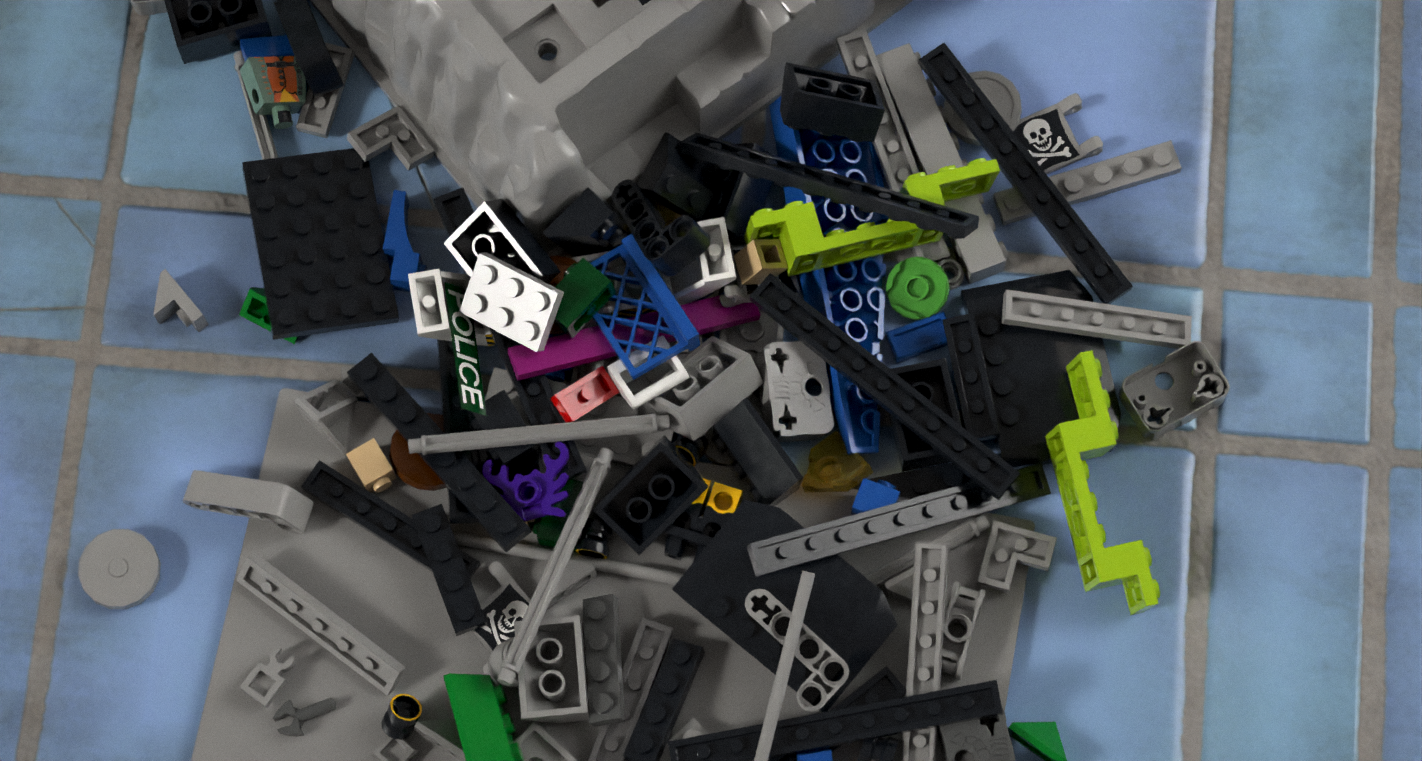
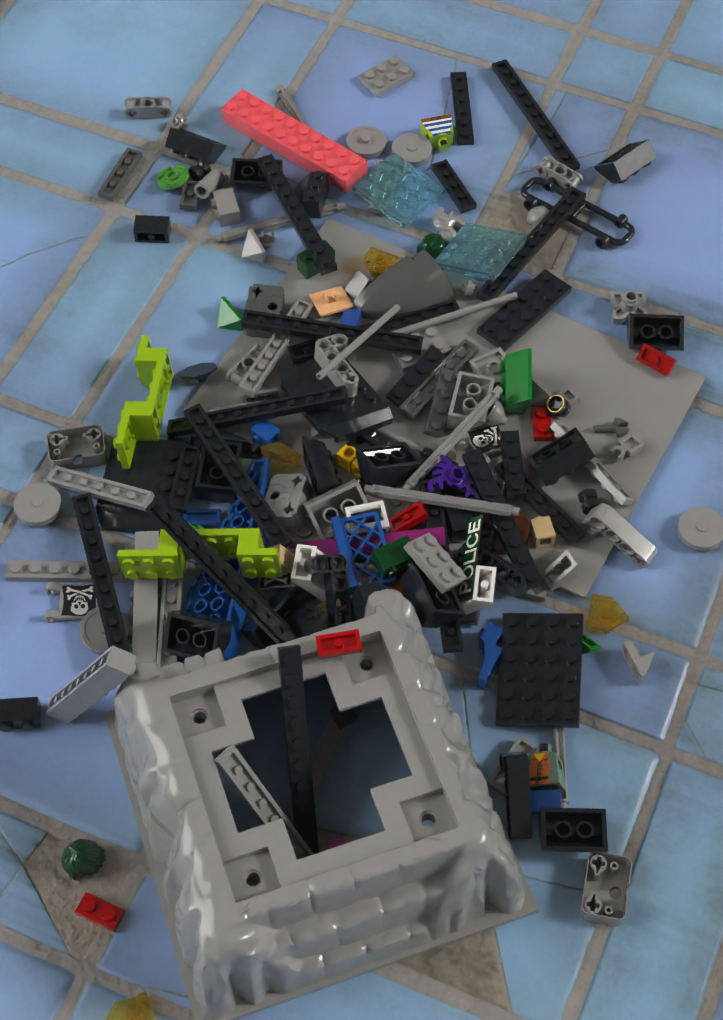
camera: 165 degrees left, 15 degrees down
light grey plate [347,105,435,171] -> none
light grey plate [977,521,1057,593] -> none
none -> light grey wheel [13,483,63,527]
none -> black piece [180,363,218,383]
none -> red plate [315,629,362,660]
none -> black beam [451,543,528,596]
none -> black slope [528,427,595,487]
none -> red plate [531,407,553,441]
none -> black wheel [578,488,600,515]
none -> clear yellow plate [587,593,630,634]

